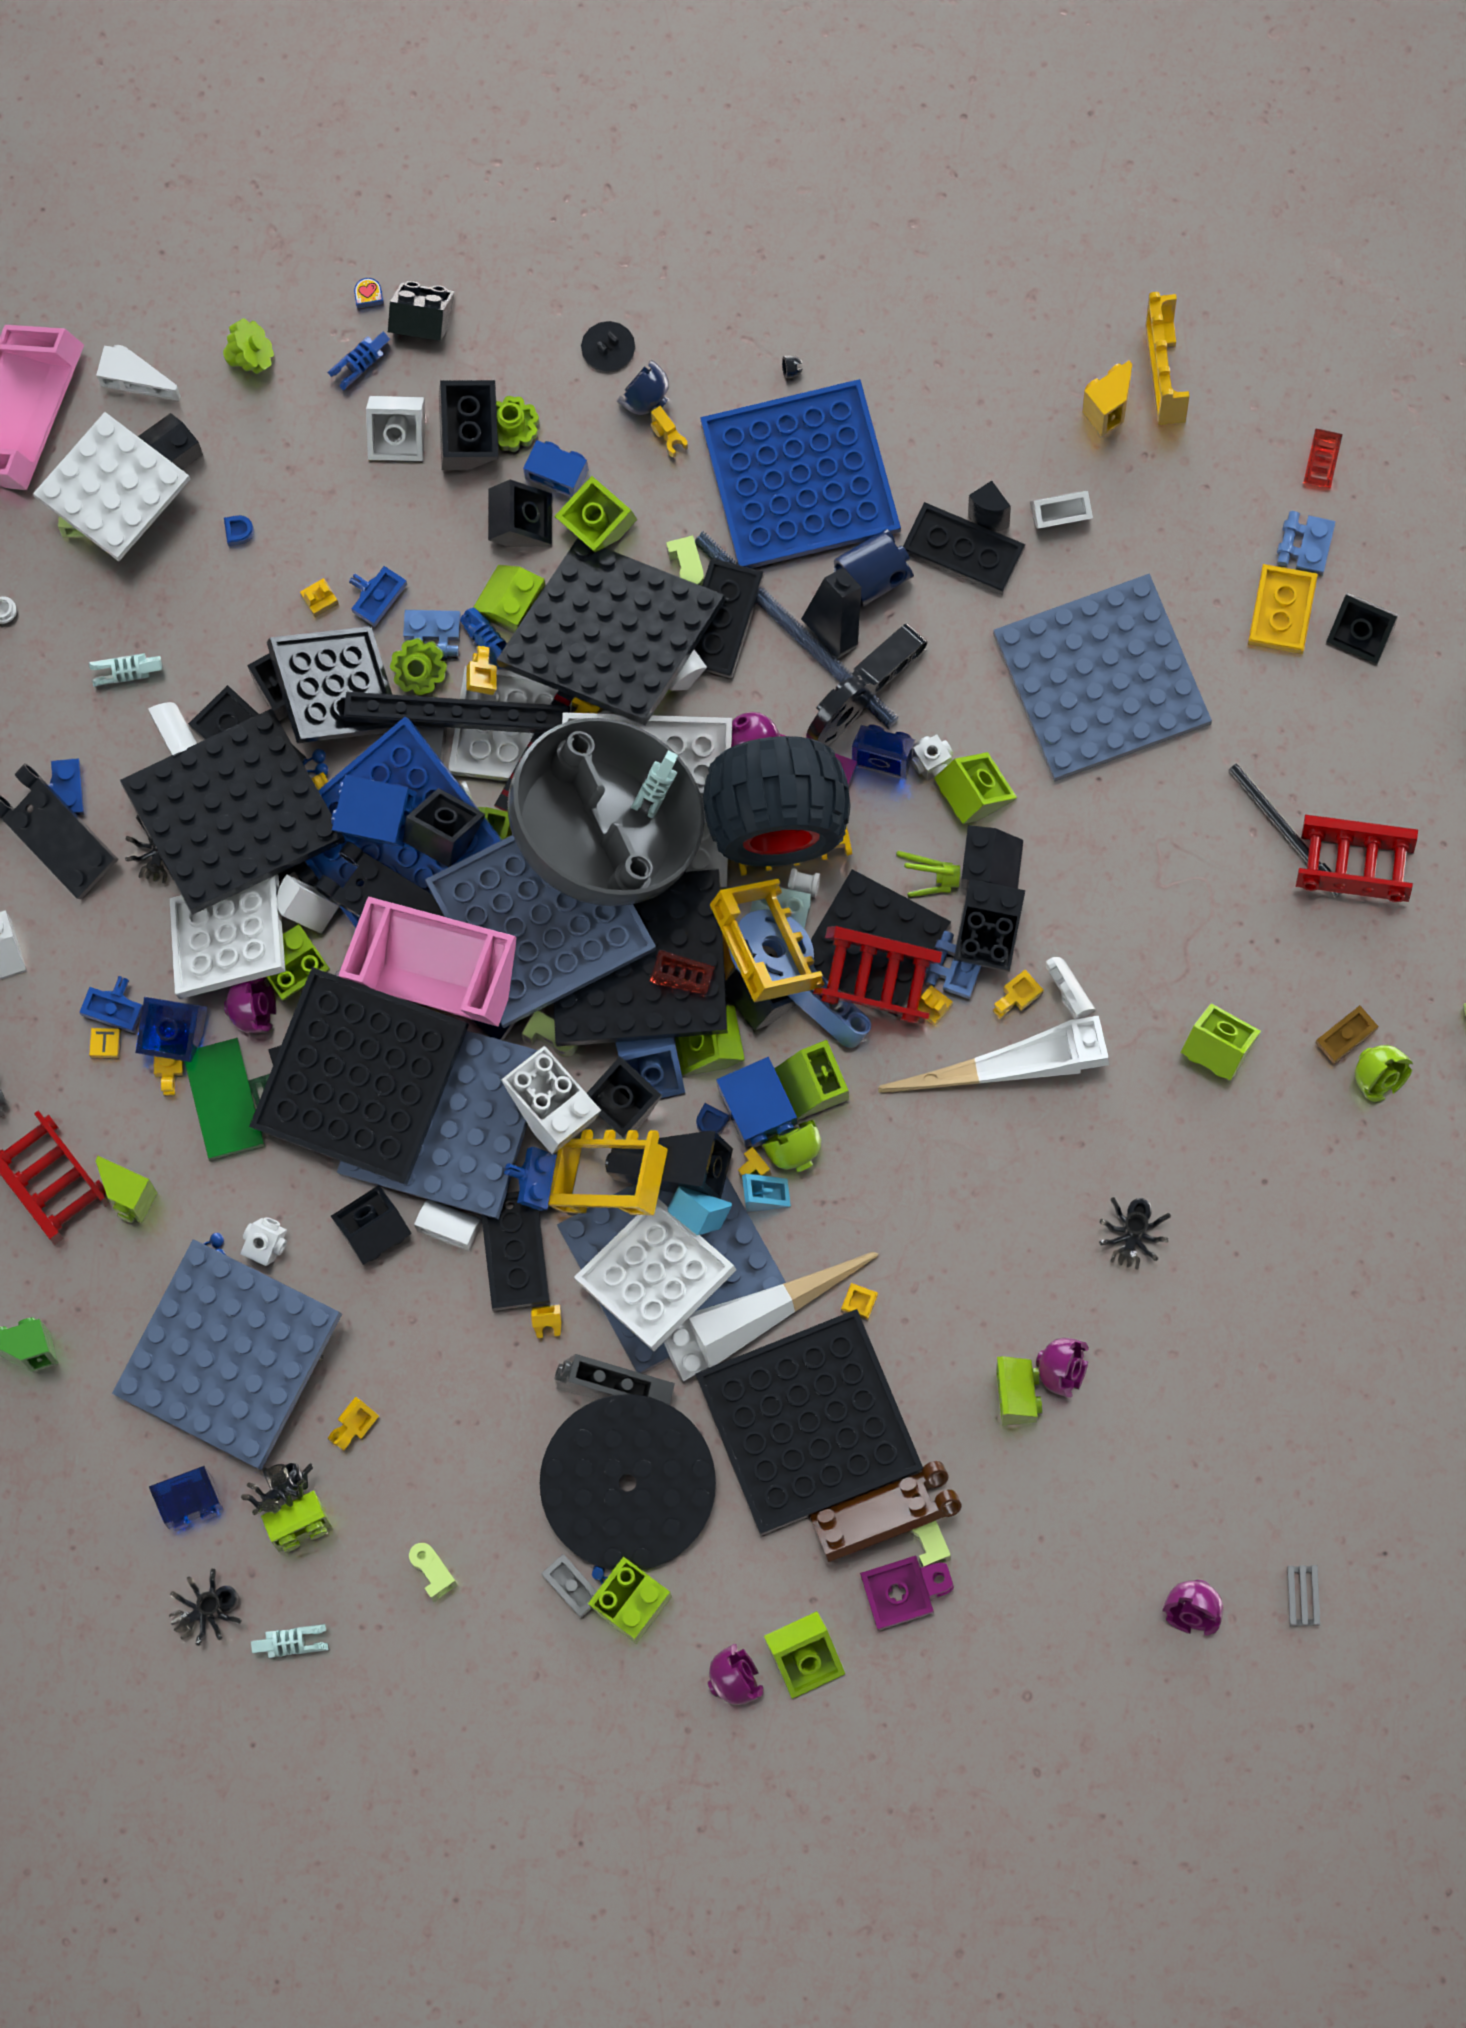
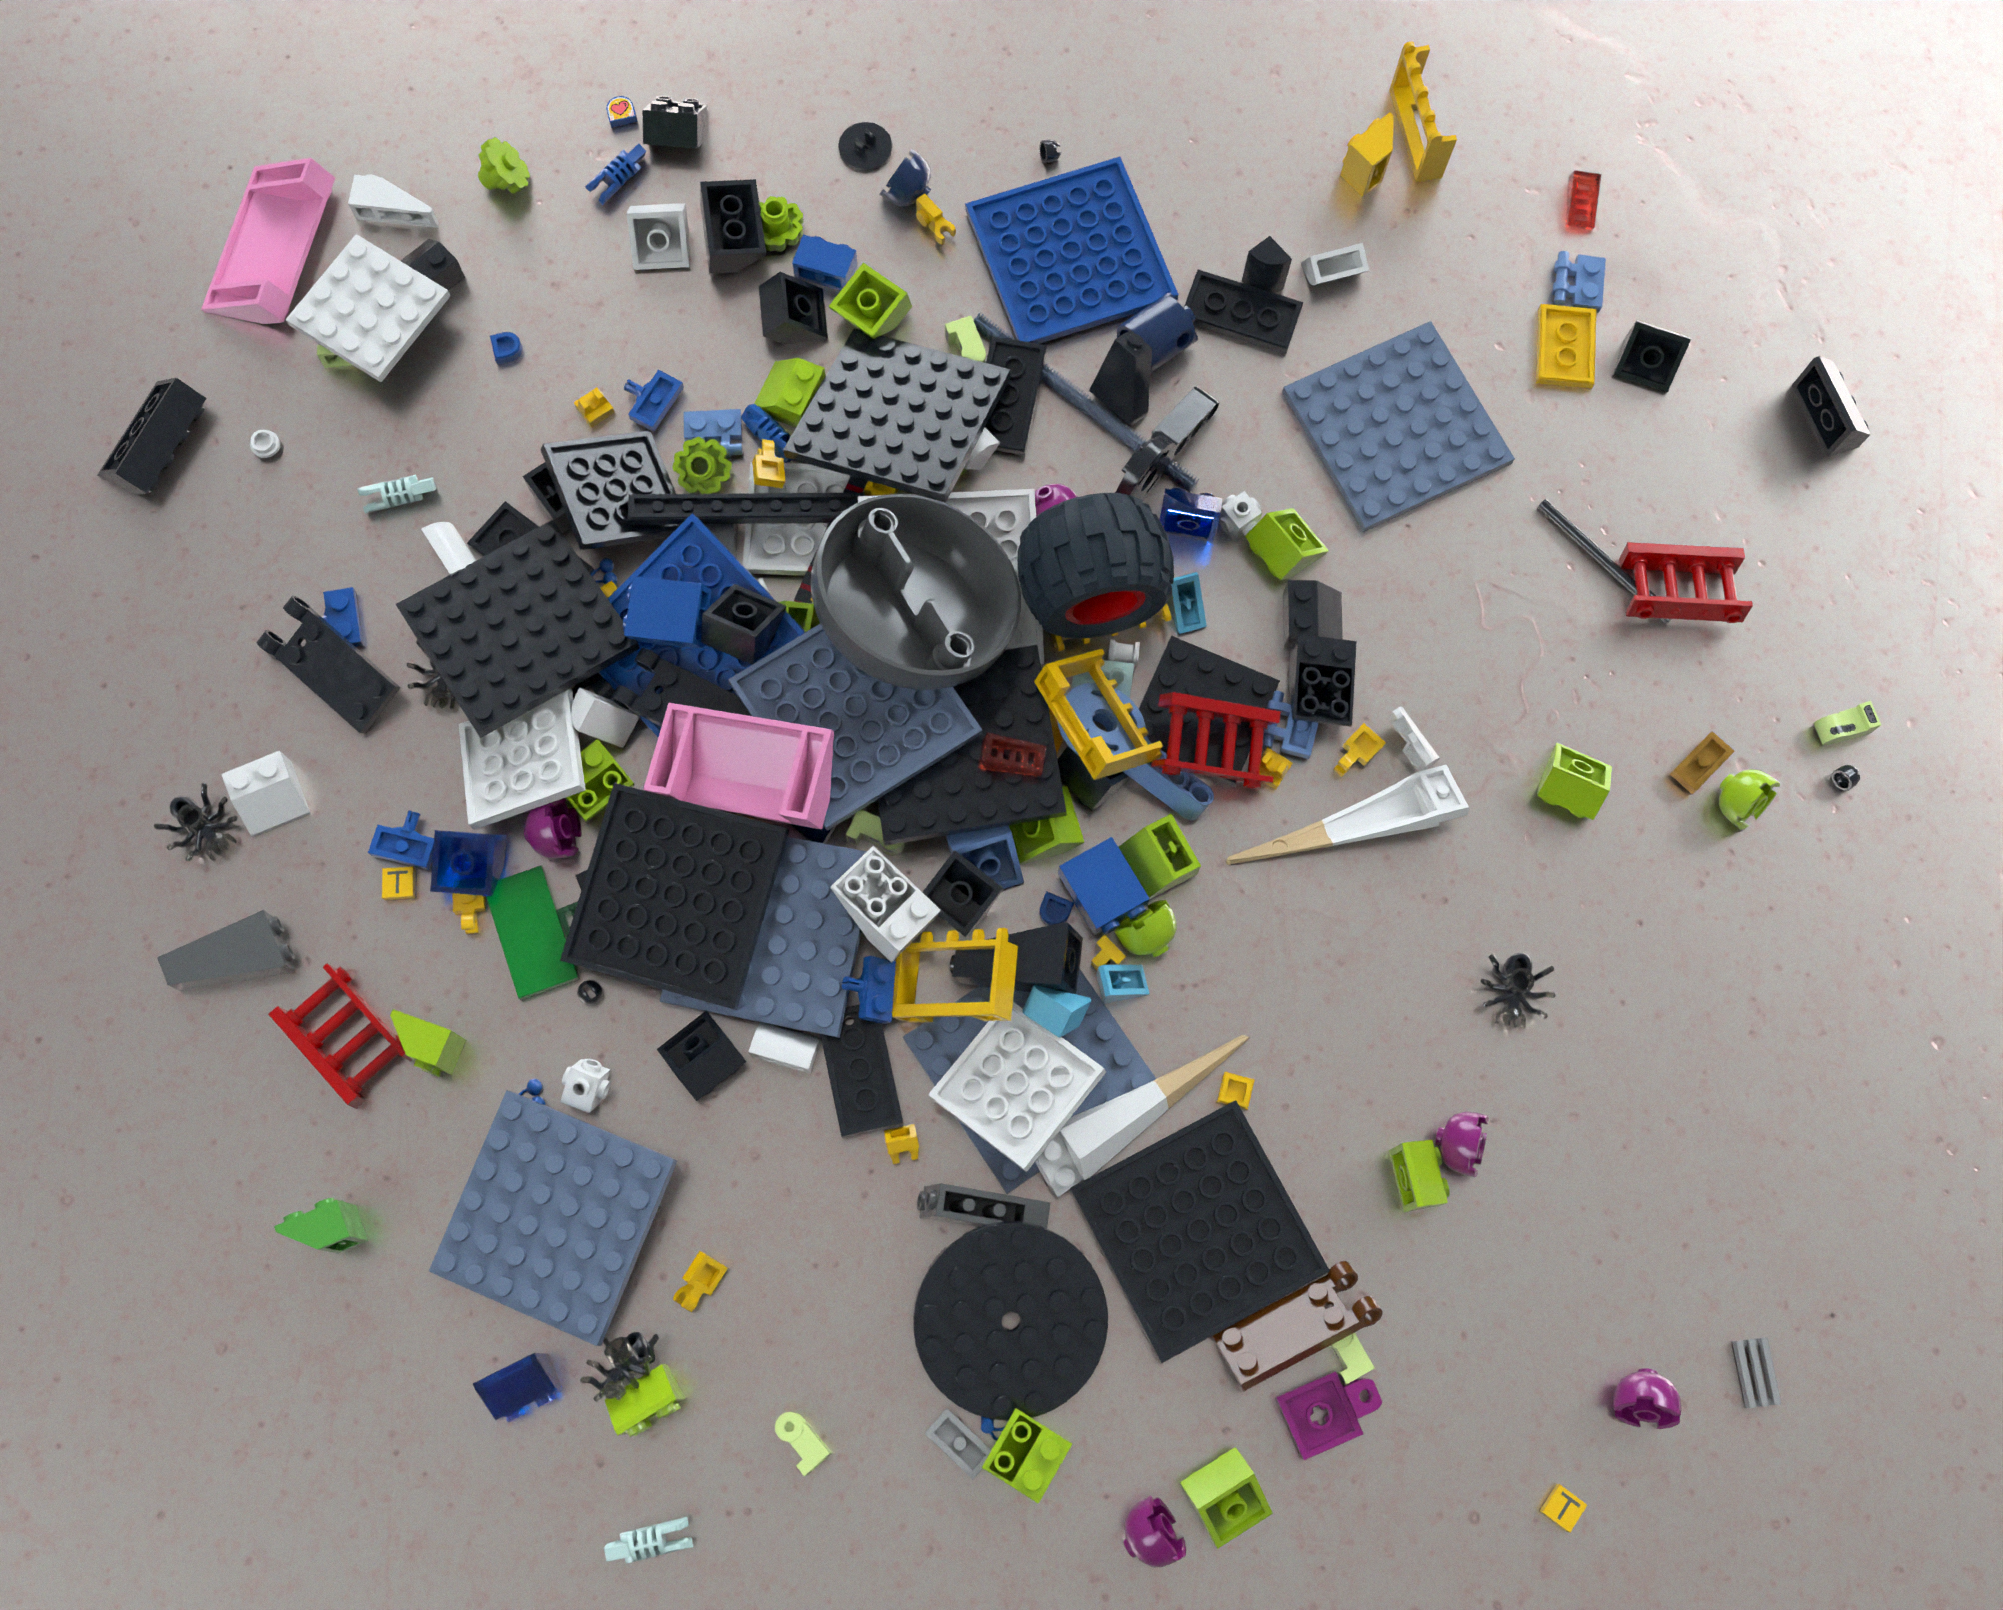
camera: 15 degrees left, 0 degrees up
animal [169,1568,242,1646] -> none
light aqua hinge [631,750,678,819] -> none
lime plant [896,851,960,898] -> none
none -> black hinge [577,980,604,1006]
none -> medium azure slope [1167,572,1207,634]
none -> yellow tile [1539,1484,1587,1533]

